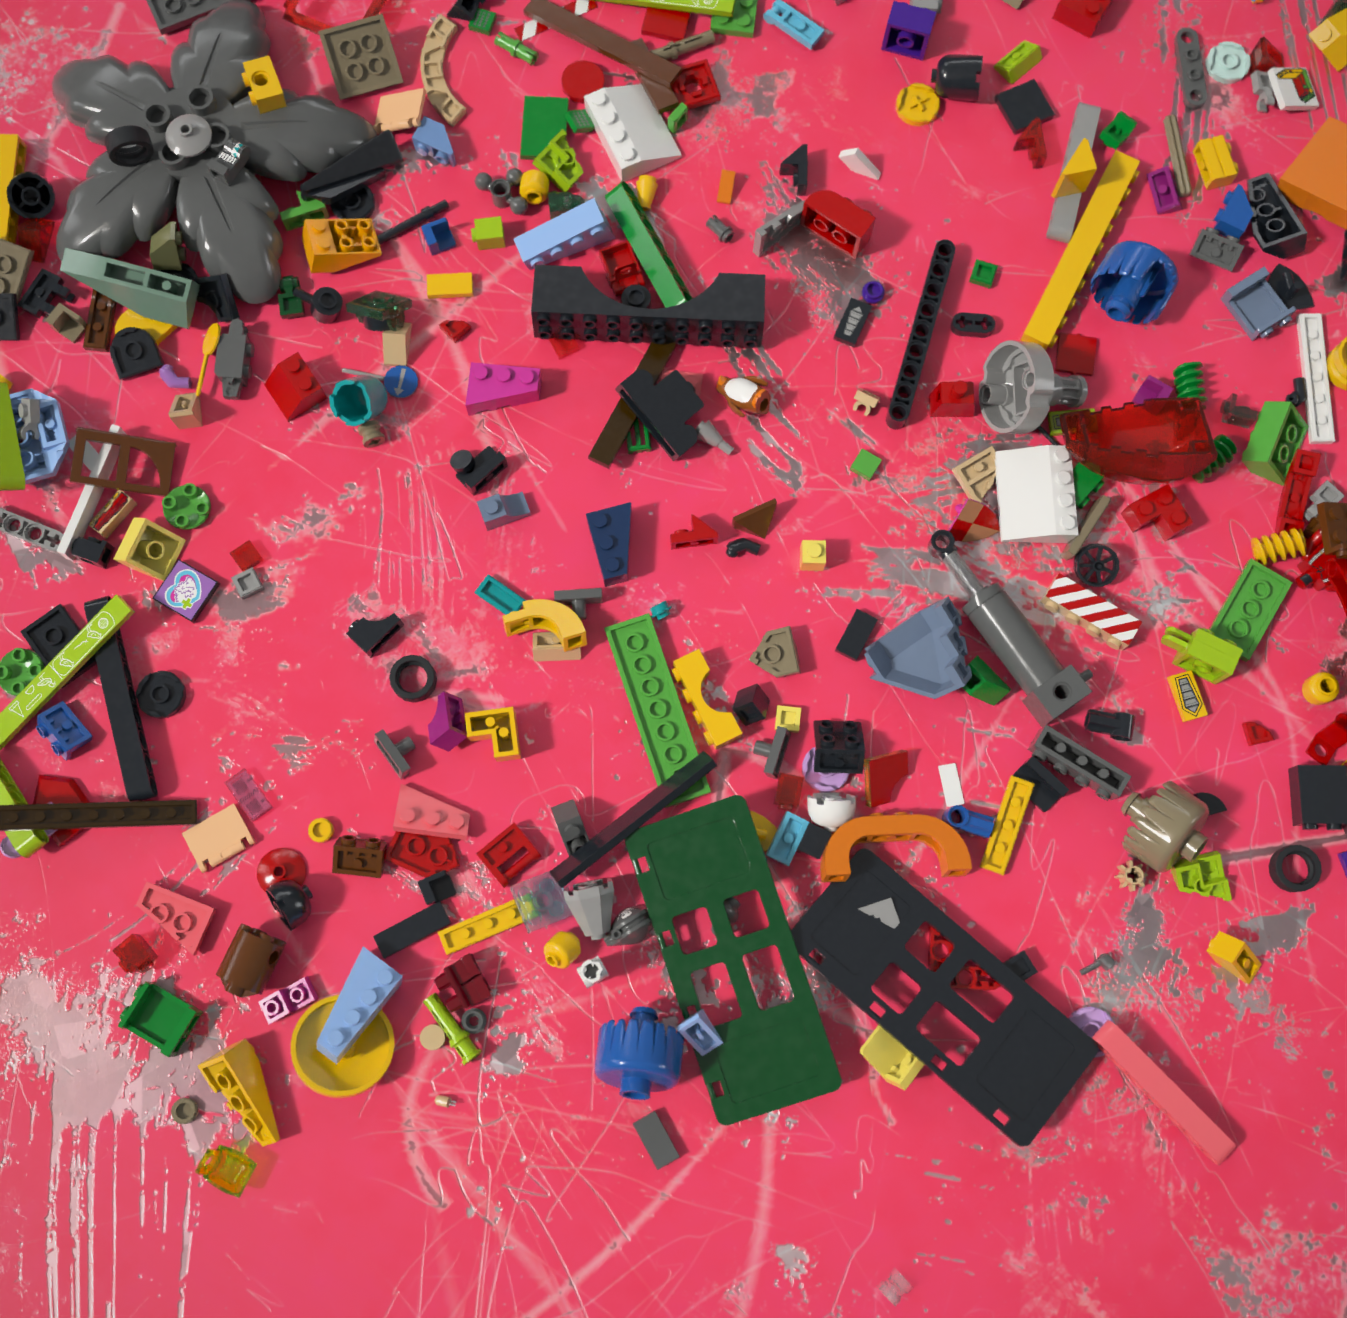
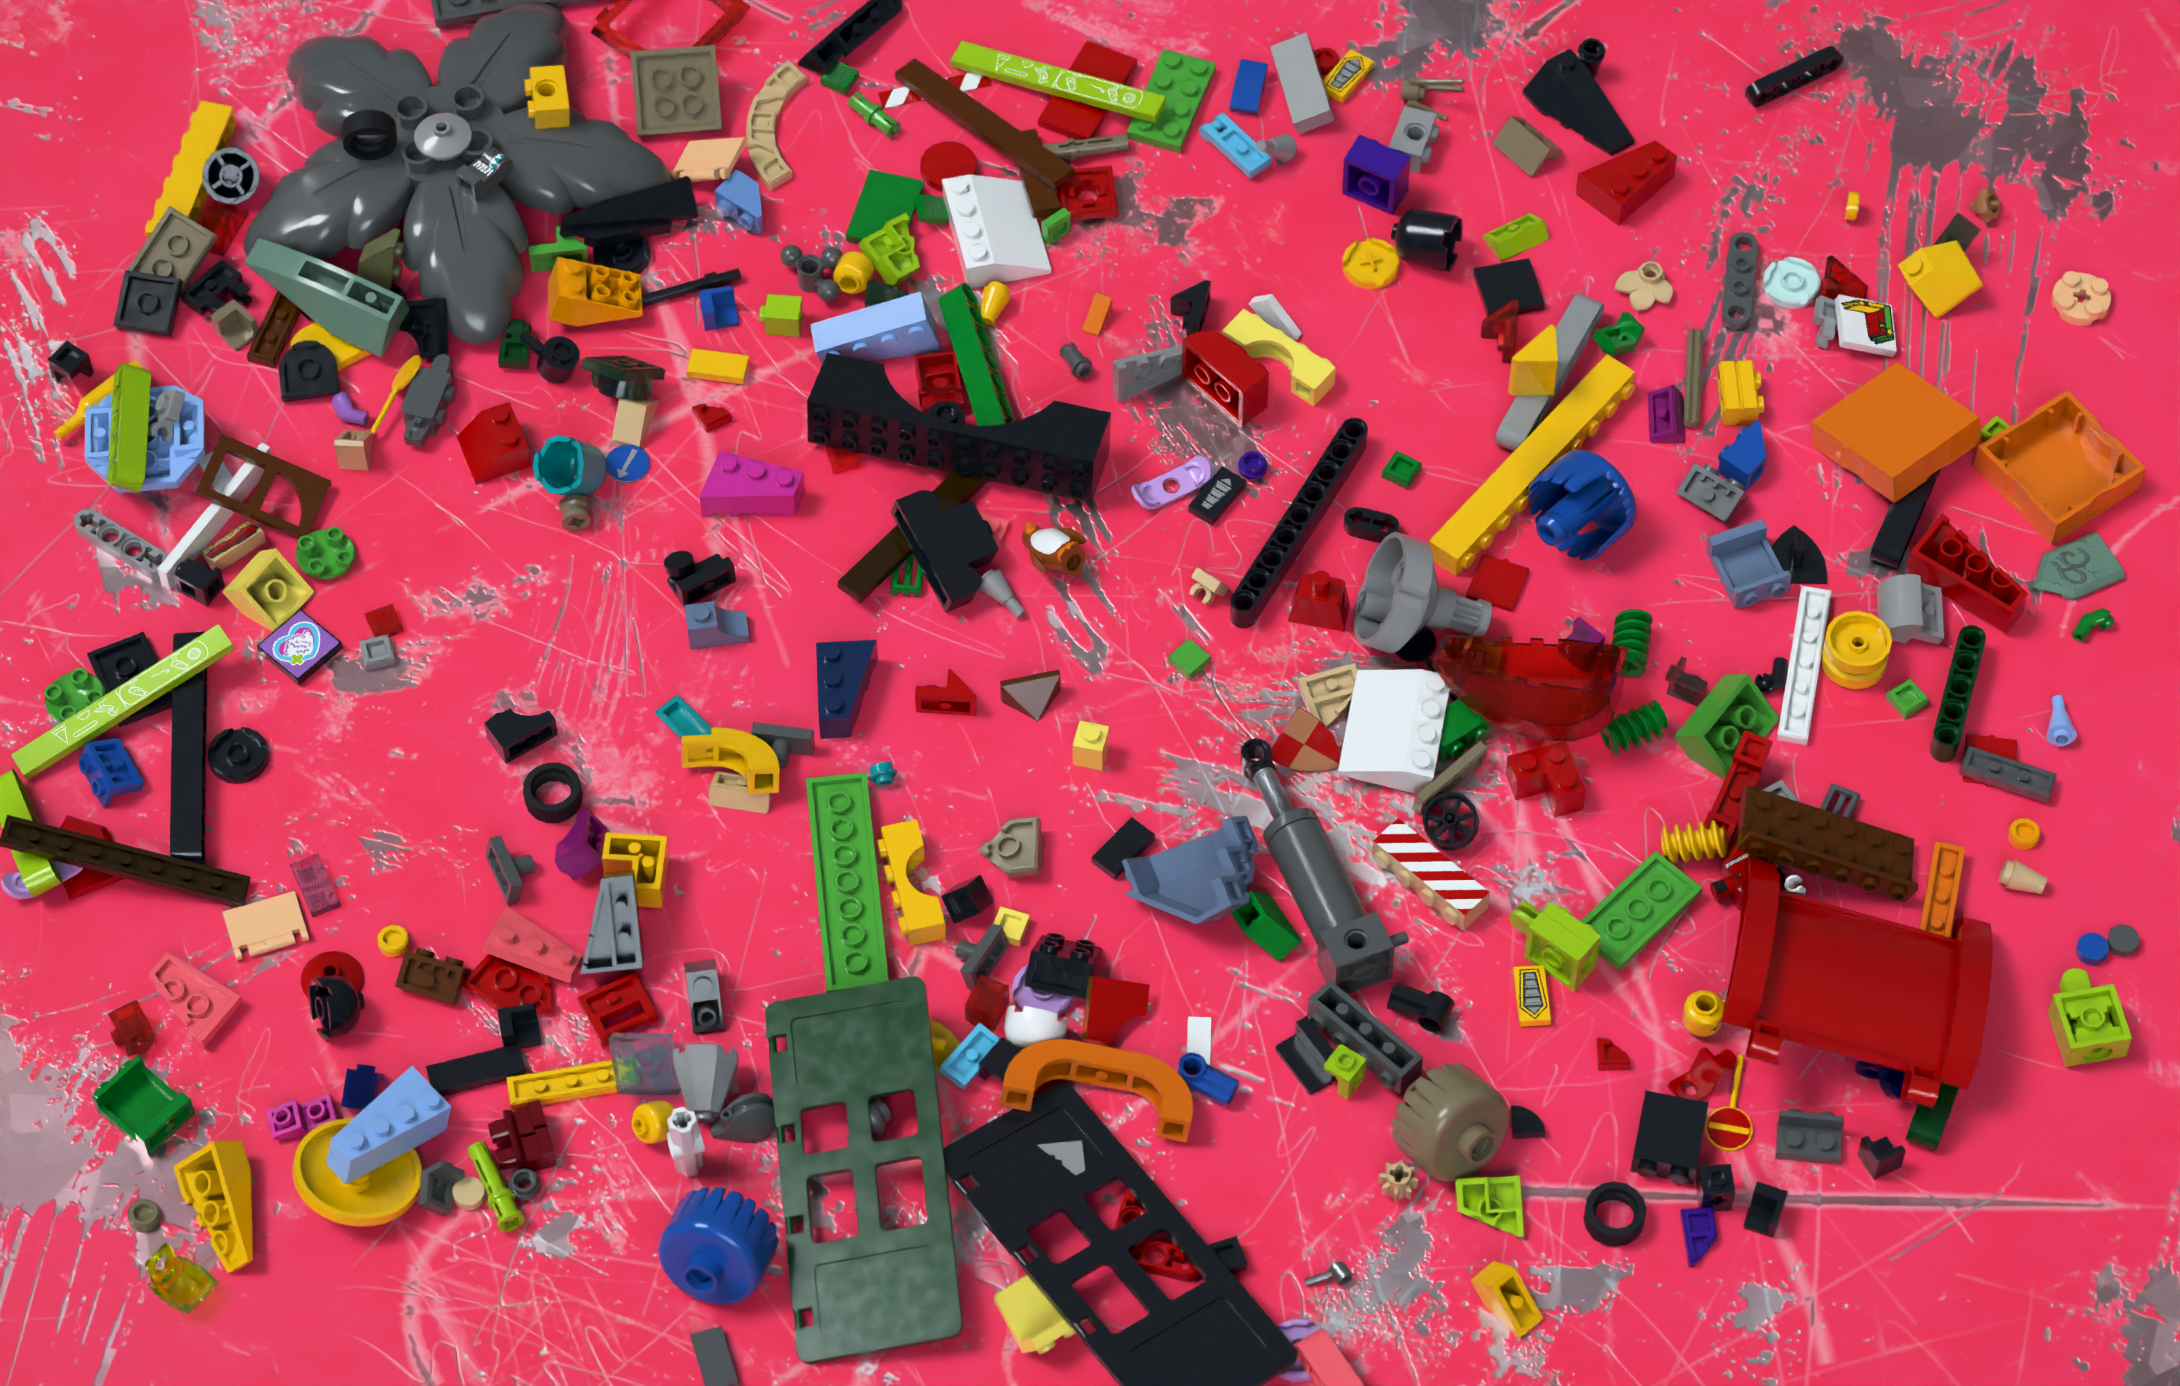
camera: 15 degrees right, 20 degrees down
reddish brown cylinder [216,923,286,998] -> none
tan piece [435,1095,456,1108] -> none
black tile [549,751,717,888] -> none
light blue slope [677,1009,723,1056] -> none
black arm [726,538,761,558] -> none
yellow tile [979,775,1034,876] -> none
black wedge [1247,172,1307,259] -> none
none -> clear blue bracket [341,1064,383,1110]
none -> dark grey bracket [419,1161,465,1216]
none -> wedge [580,870,644,974]
none -> lavender piece [1131,455,1213,510]
none -> light yellow arch [1222,309,1336,406]
none -> light grey cone [1256,134,1296,162]
none -> lime bracket [1324,1044,1367,1100]
none -> tan plate [1615,261,1673,311]

